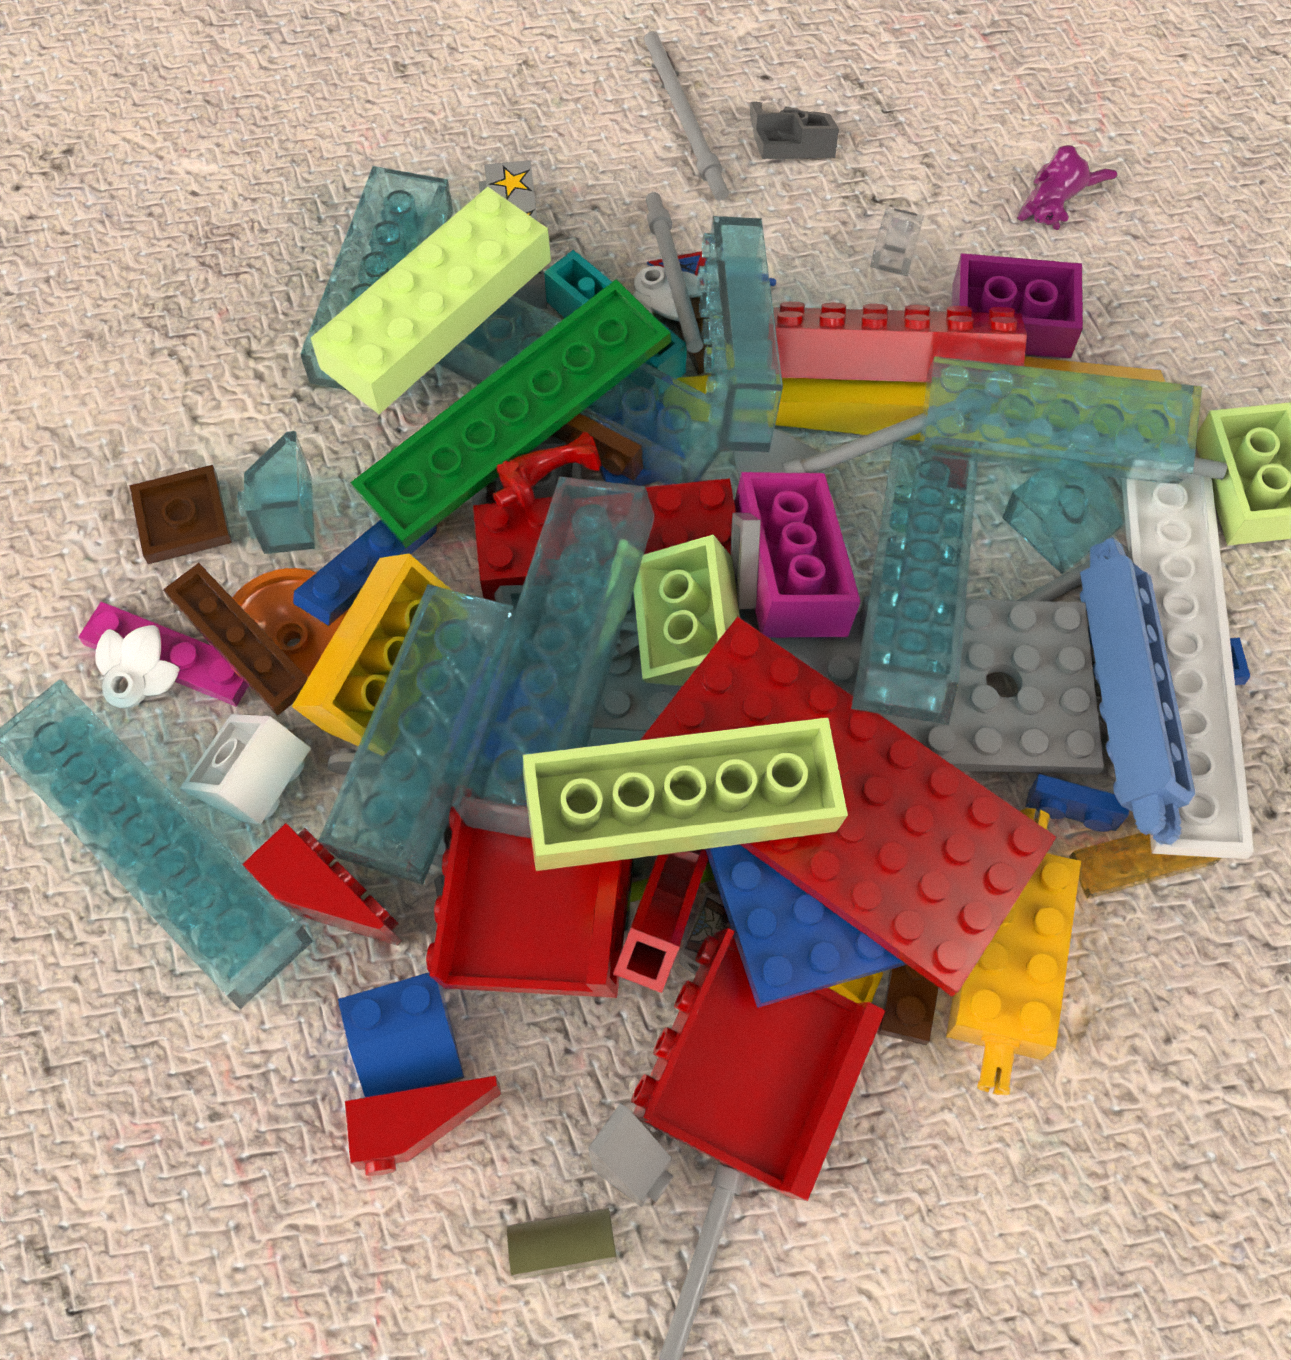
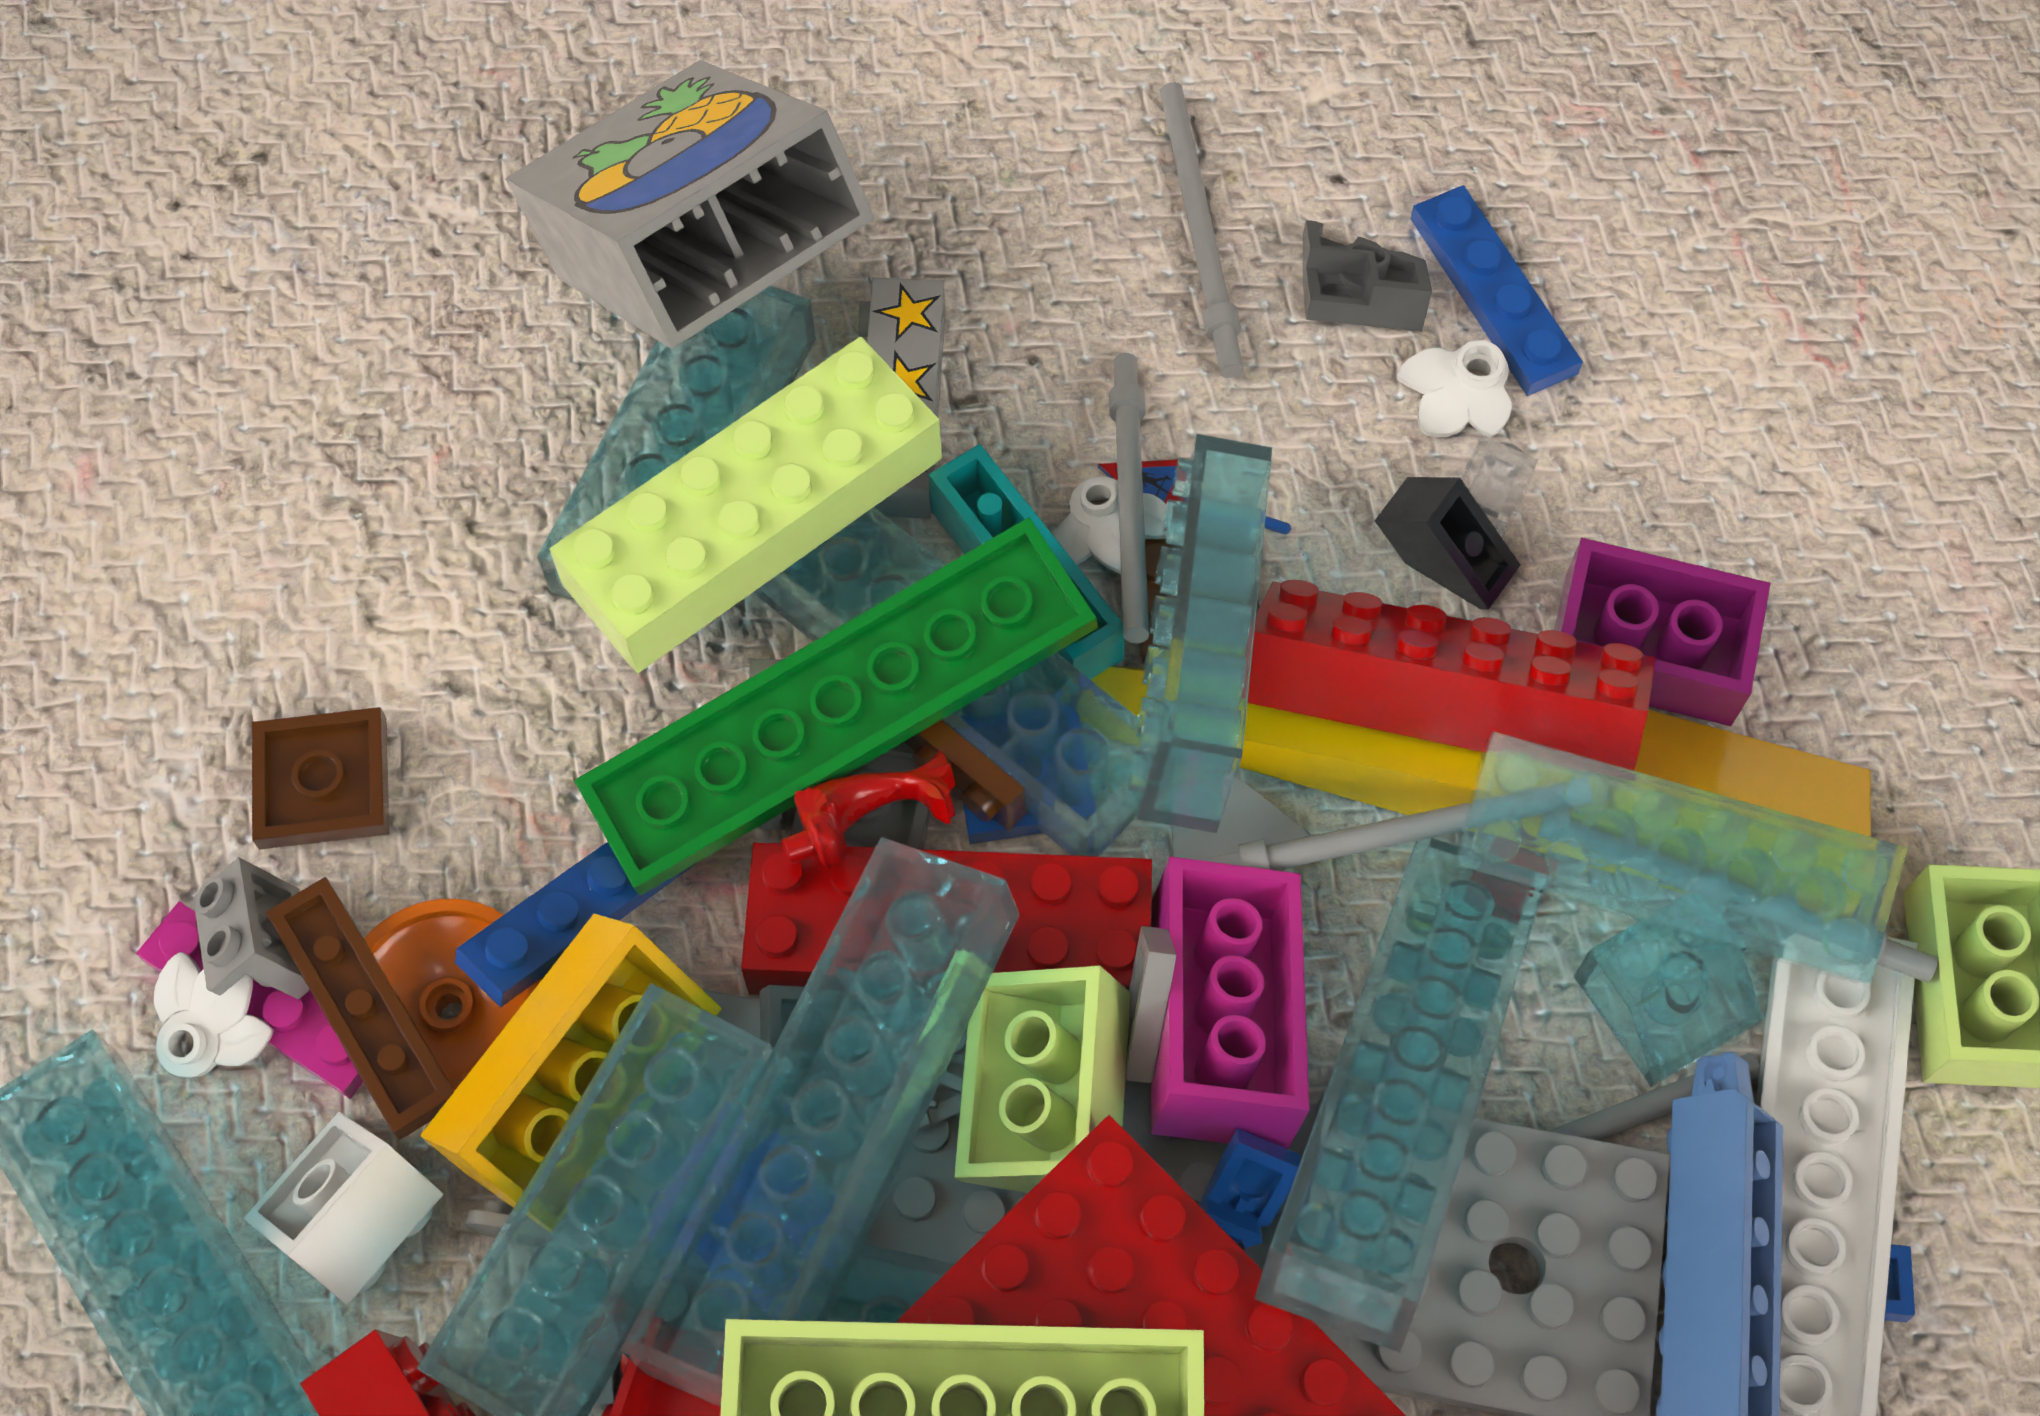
camera: 10 degrees right, 0 degrees up
clear light blue slope [237,431,315,554] -> none
magenta animal [1017,145,1118,230] -> none
none -> light grey bracket [194,857,310,1000]
none -> light grey brick [505,60,875,349]
none -> blue slope [1199,1128,1302,1248]
none -> black slope [1375,477,1521,610]
none -> white plate [1396,340,1512,437]
none -> blue plate [1410,185,1583,396]

